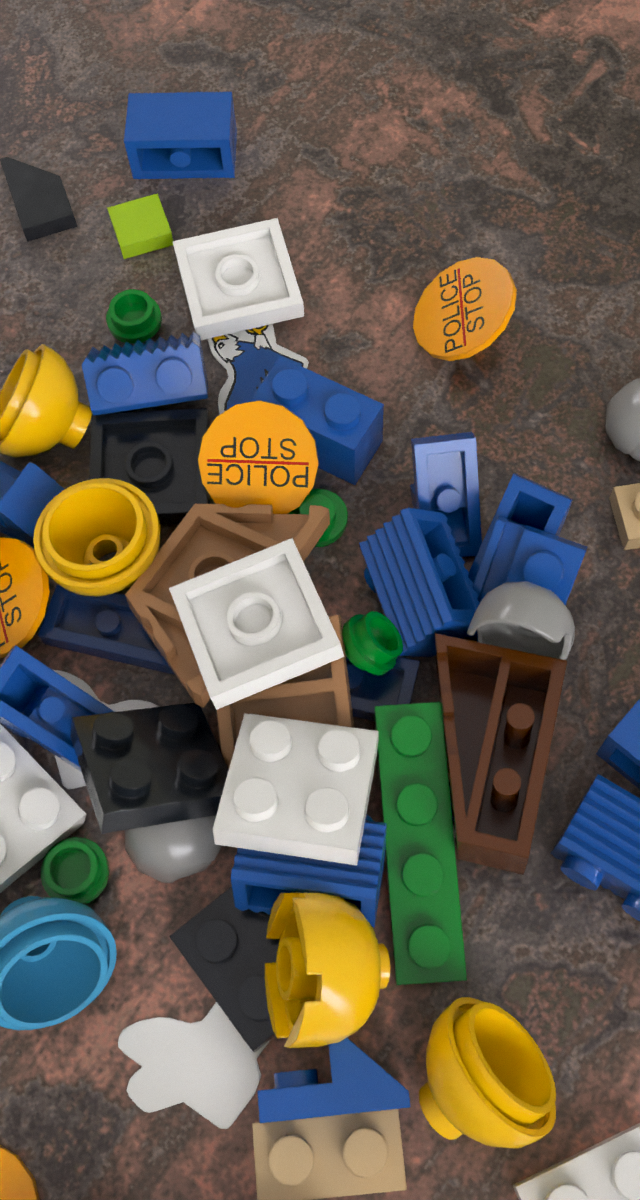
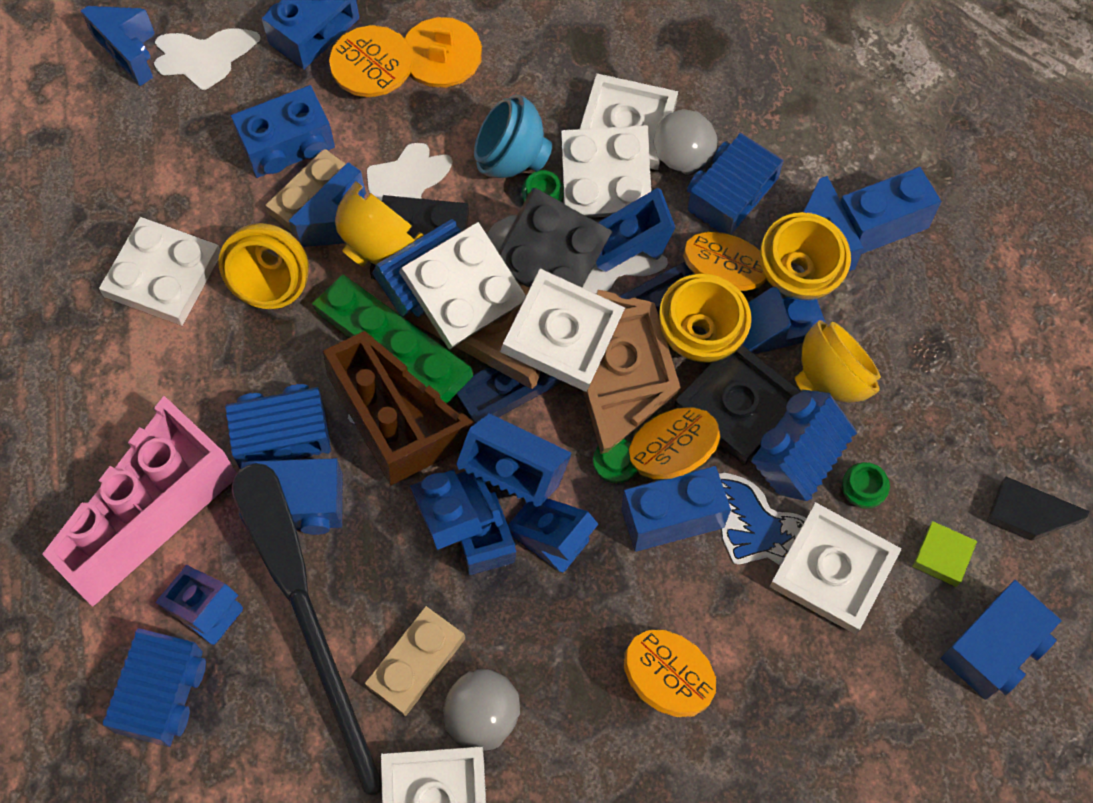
camera: 130 degrees right, 0 degrees up
green plate [342,611,403,675] -> none
light grey hair [467,581,575,660] -> none

